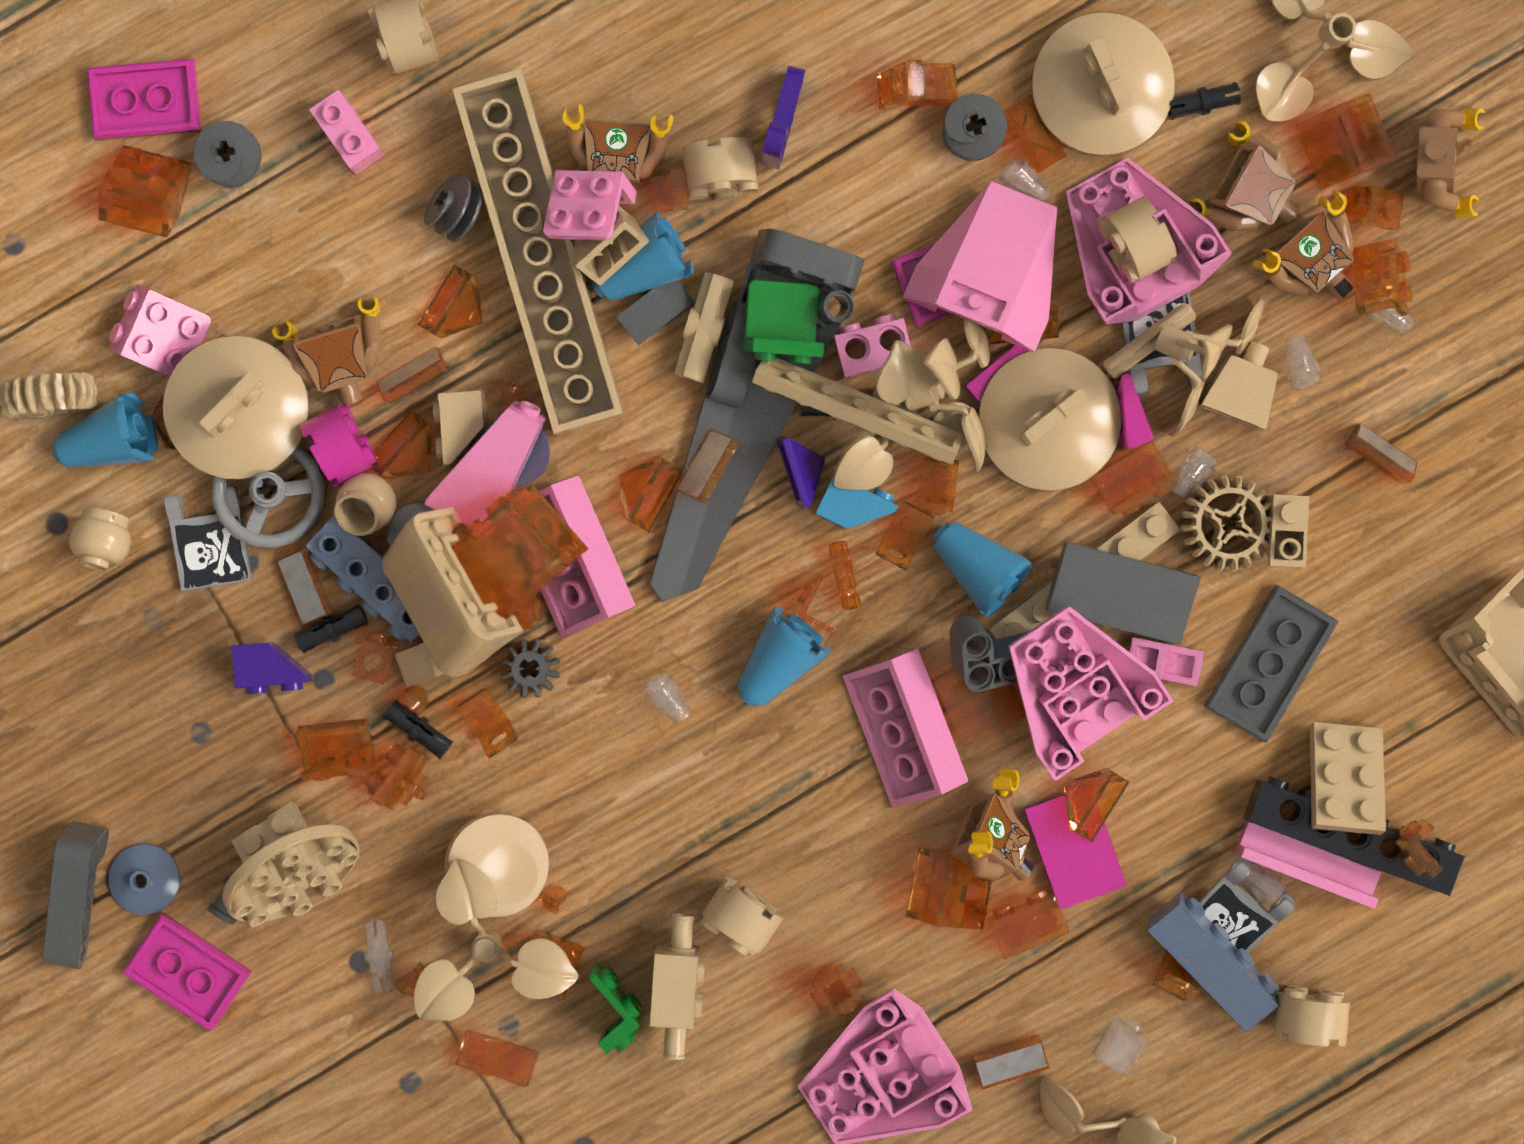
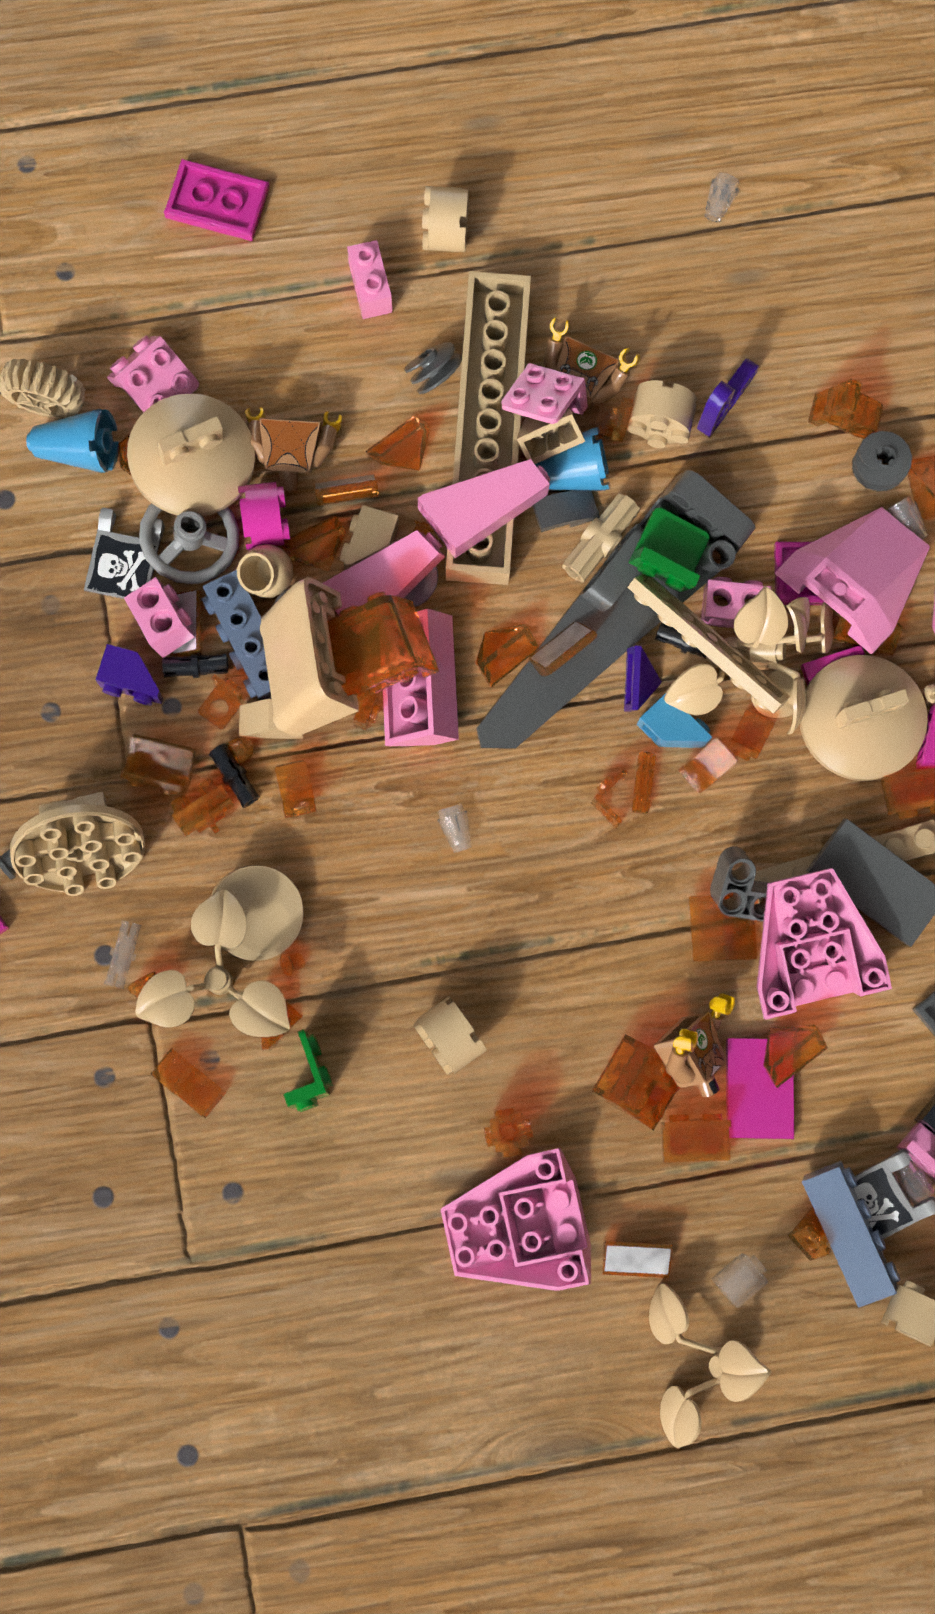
camera: 15 degrees right, 10 degrees down
tan piece [69,508,131,571] -> none
clear orange slope [98,145,192,238] -> none
dark grey piece [194,121,262,188] -> none
dark grey gear [501,639,561,698] -> none
tan brick [650,913,706,1060] -> none
dark azure cone [737,607,831,707] -> none
bright pink slope [842,648,968,808] -> none
dark azure cone [933,522,1032,617] -> none
bright pink slope [1130,637,1205,686] -> none
none -> bright pink brick [124,577,195,658]
none -> bright pink slope [418,459,550,558]

